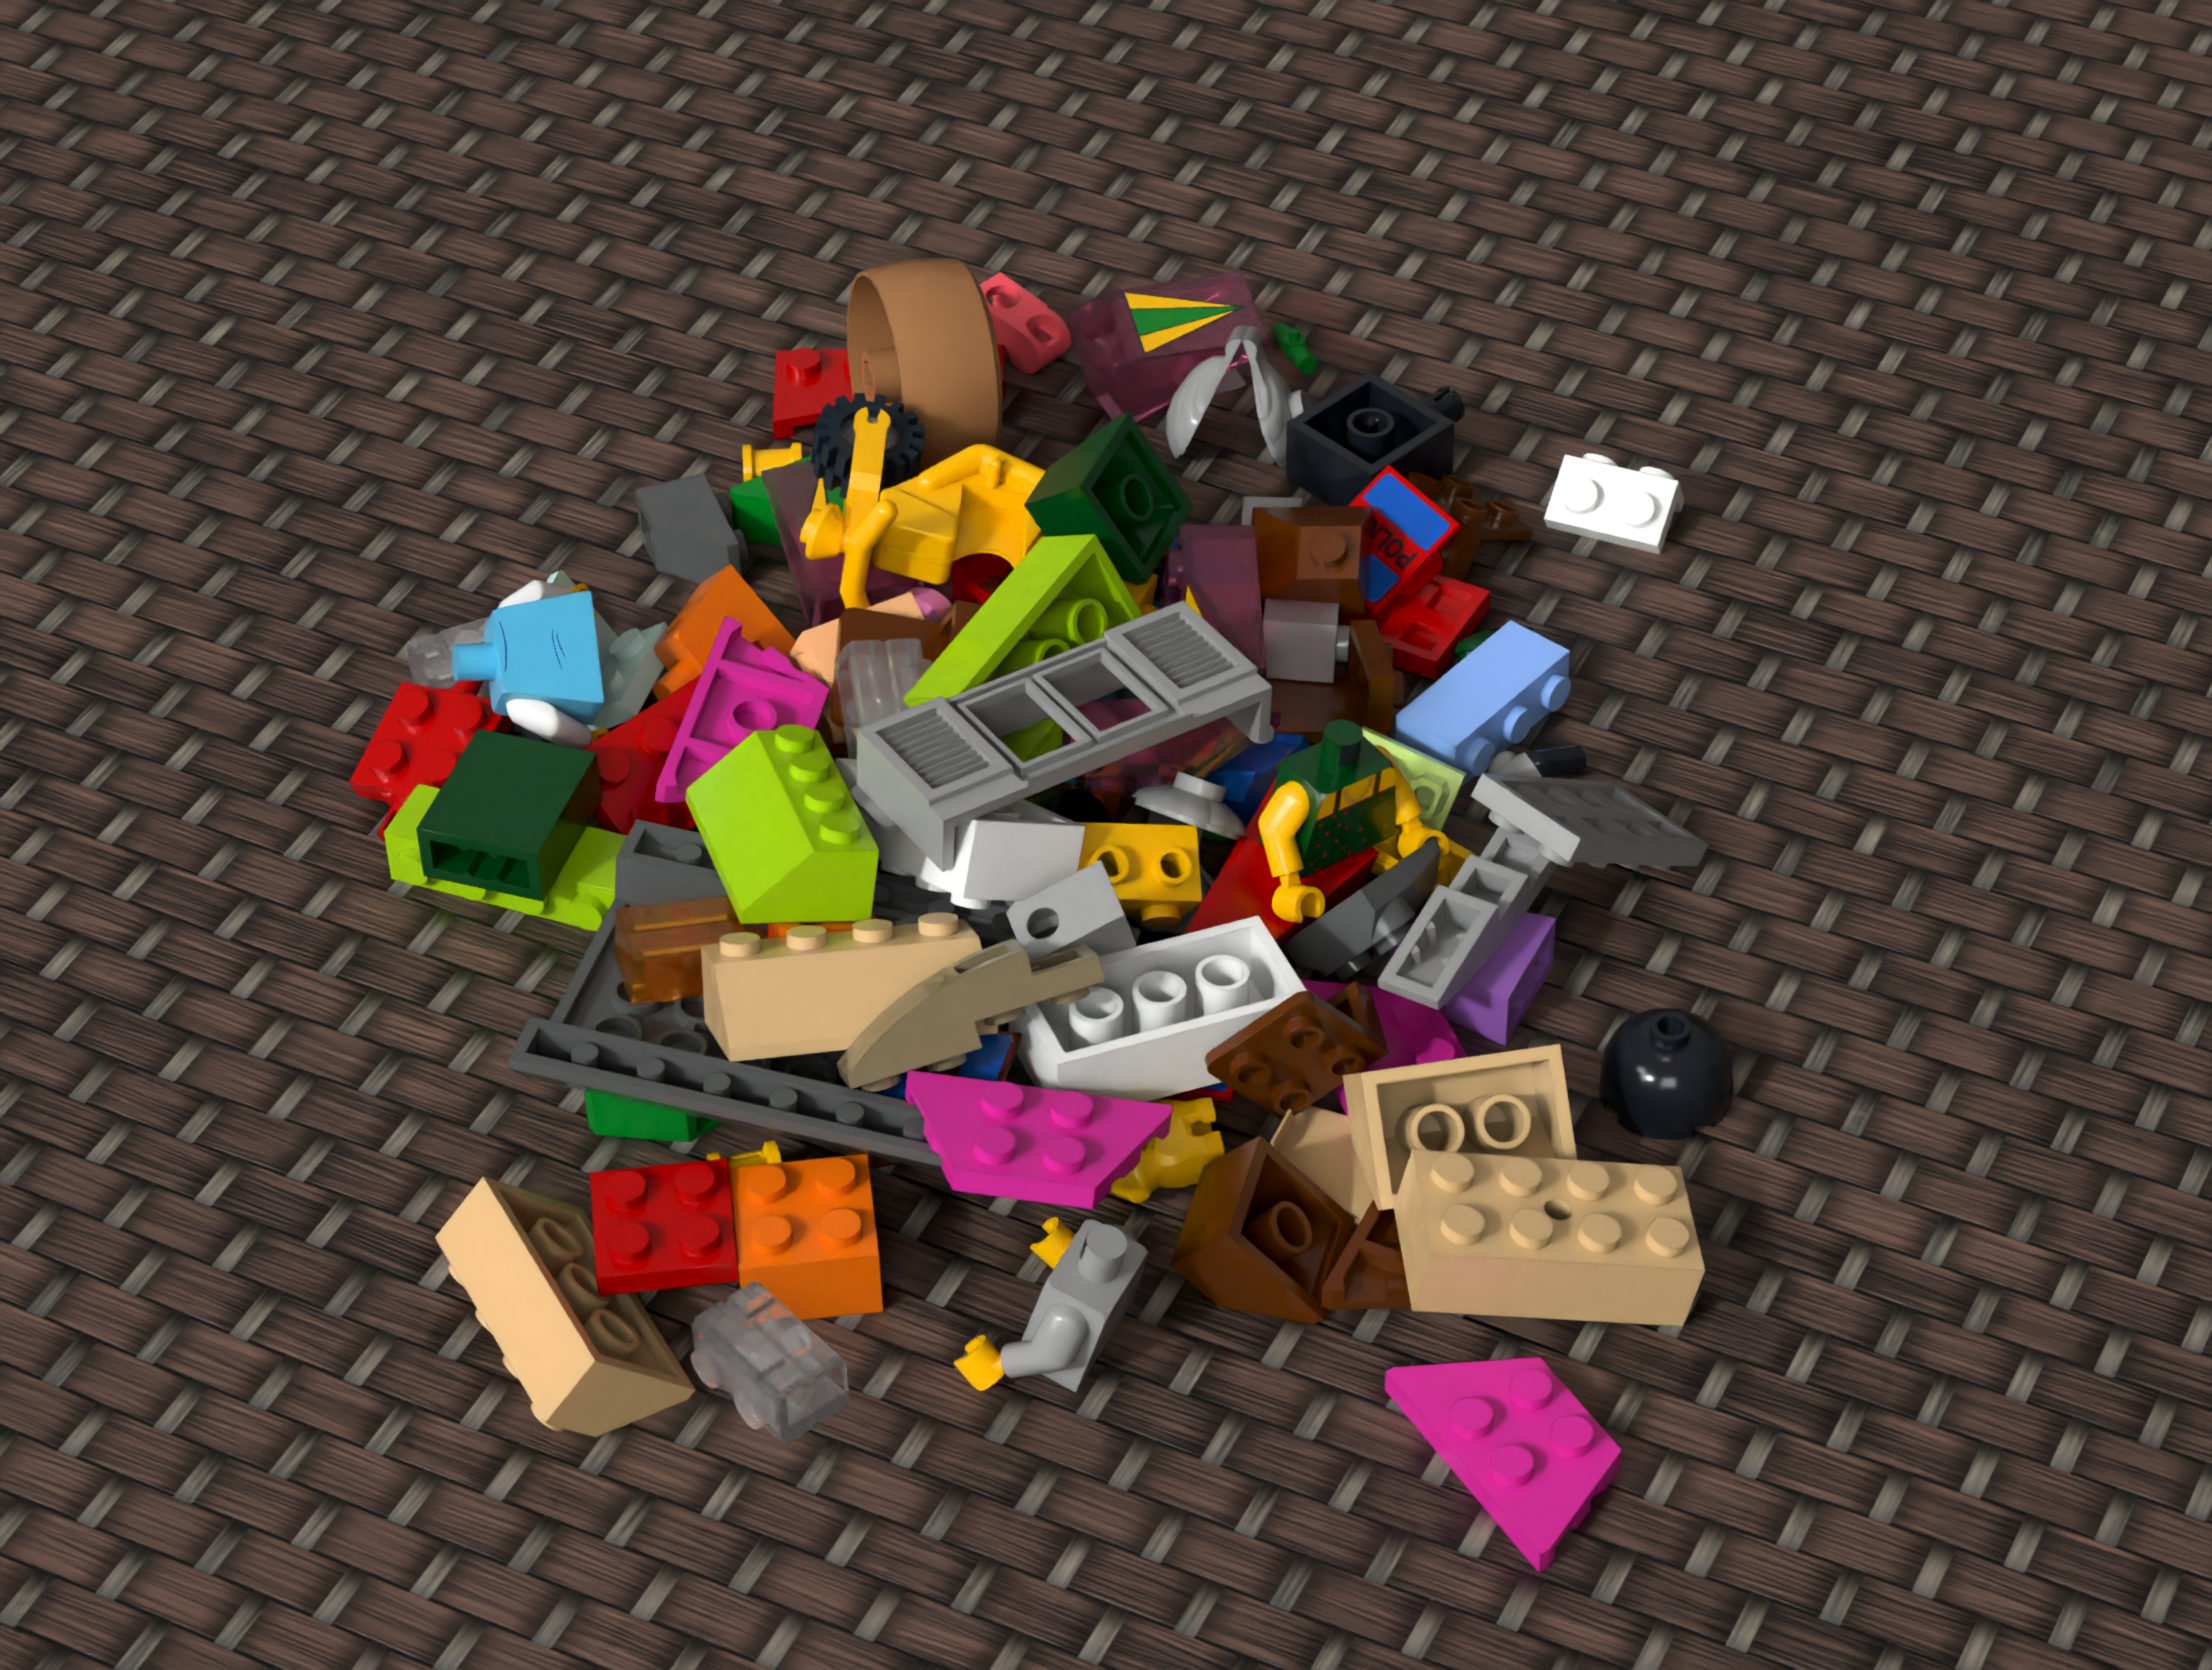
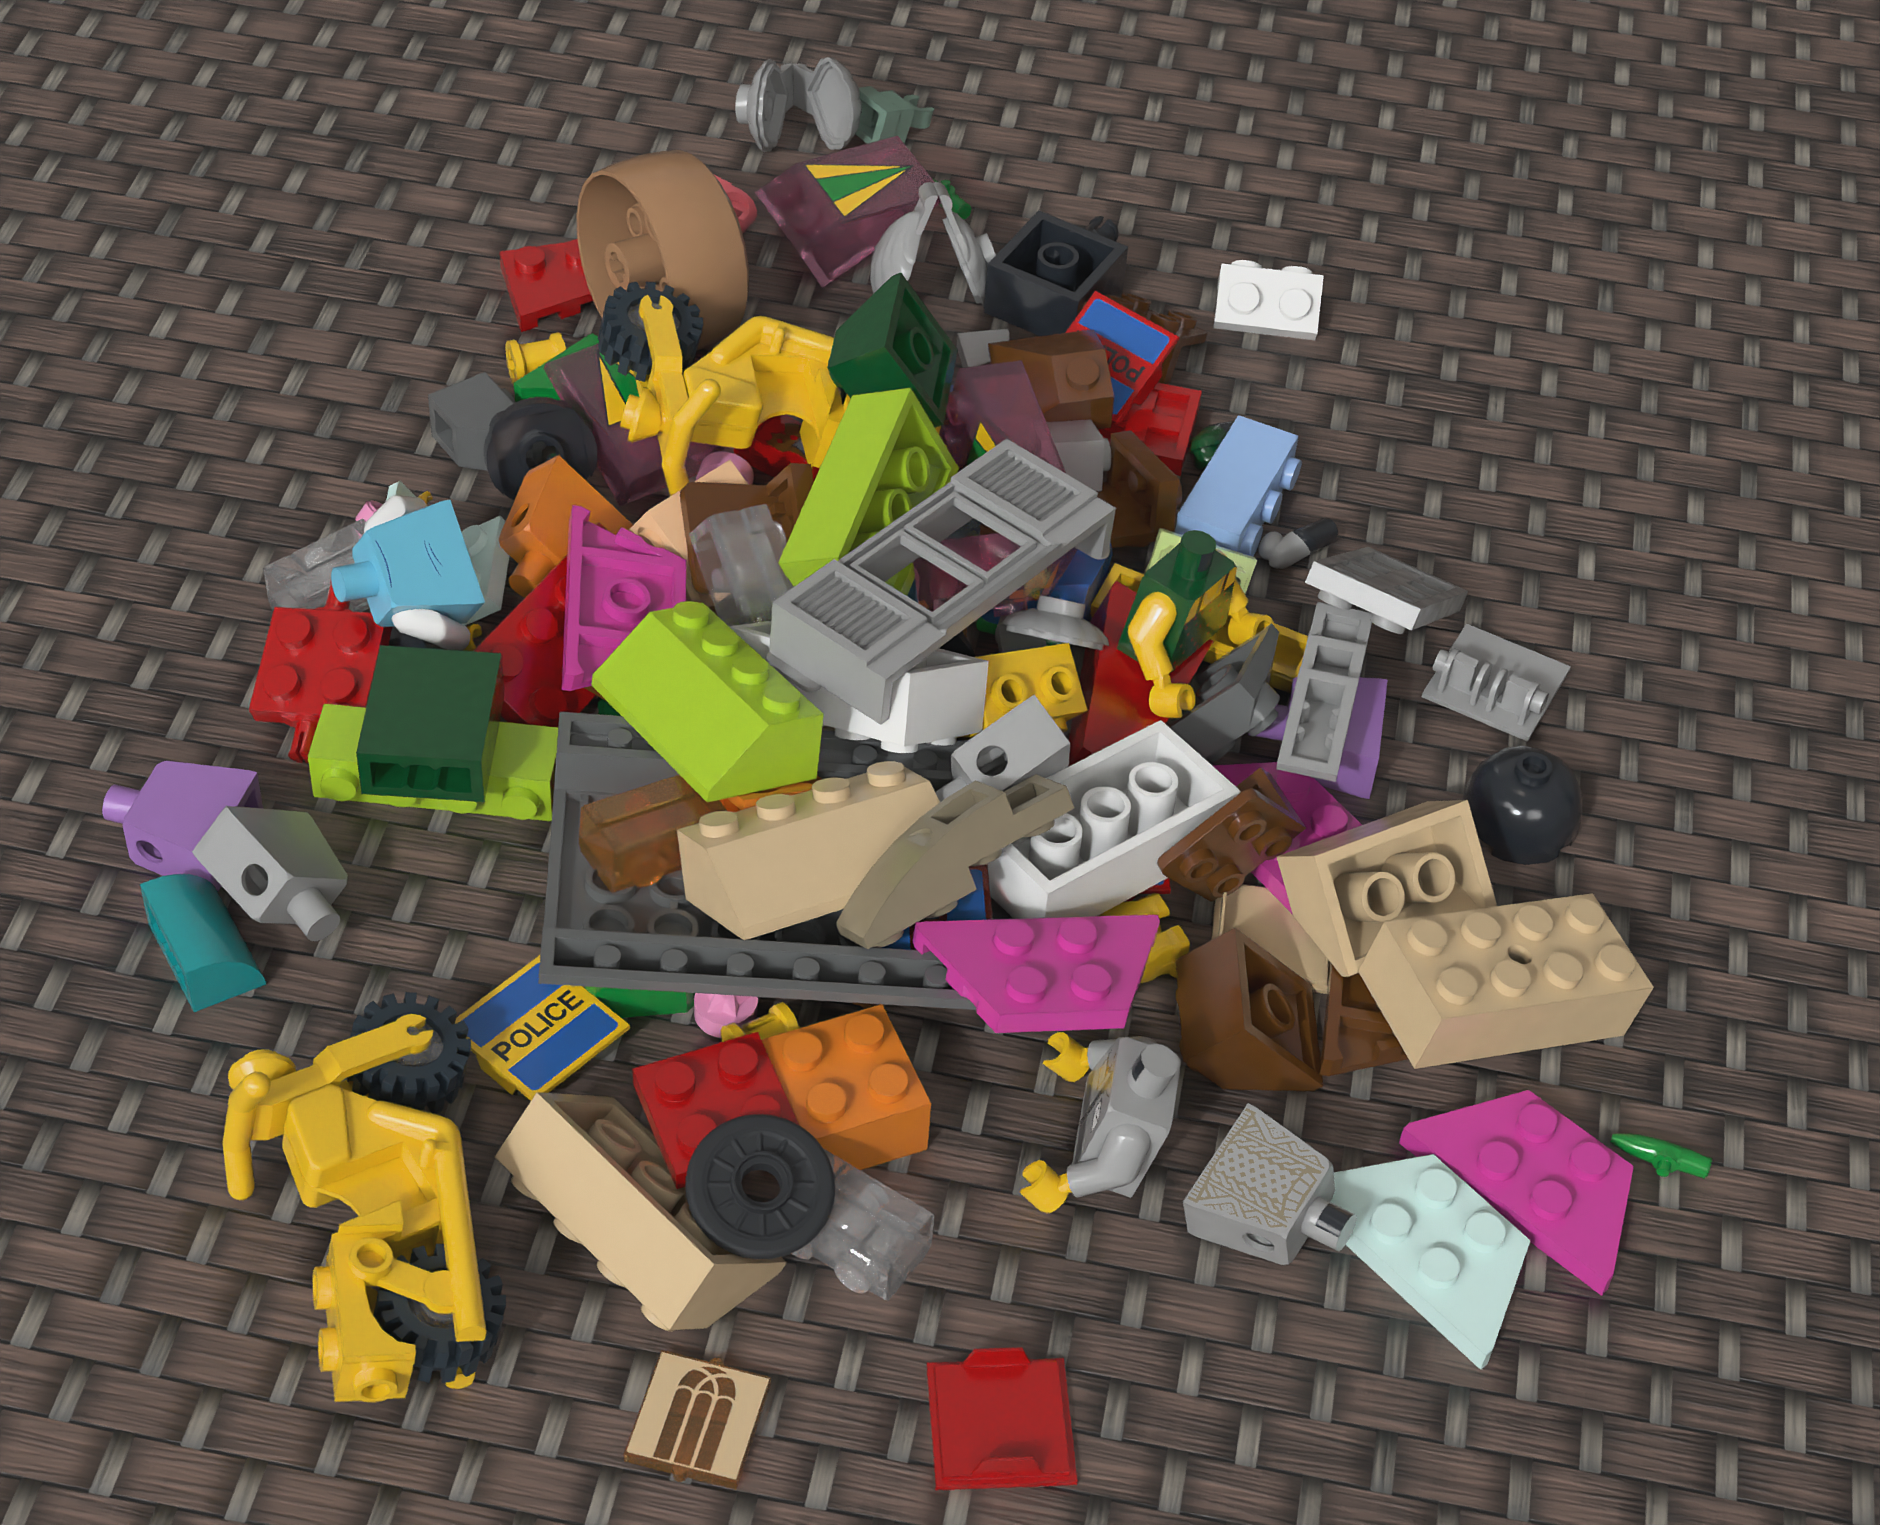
camera: 20 degrees left, 5 degrees up
none -> medium lavender torso [102,761,263,891]
none -> teal brick [140,874,266,1012]
none -> light grey torso [192,806,348,941]
none -> yellow piece [222,992,506,1402]
none -> piece [455,955,630,1101]
none -> black plate [484,397,597,500]
none -> piece [623,1350,771,1490]
none -> black wheel [685,1114,835,1259]
none -> bright pink tile [694,993,758,1038]
none -> light grey animal [735,57,862,152]
none -> sand green piece [855,86,934,151]
none -> red piece [926,1347,1078,1490]
none -> light grey torso [1183,1103,1356,1265]
none -> light aqua wing [1330,1154,1530,1370]
none -> light grey hinge [1422,624,1571,742]
none -> green helmet [1610,1133,1712,1179]

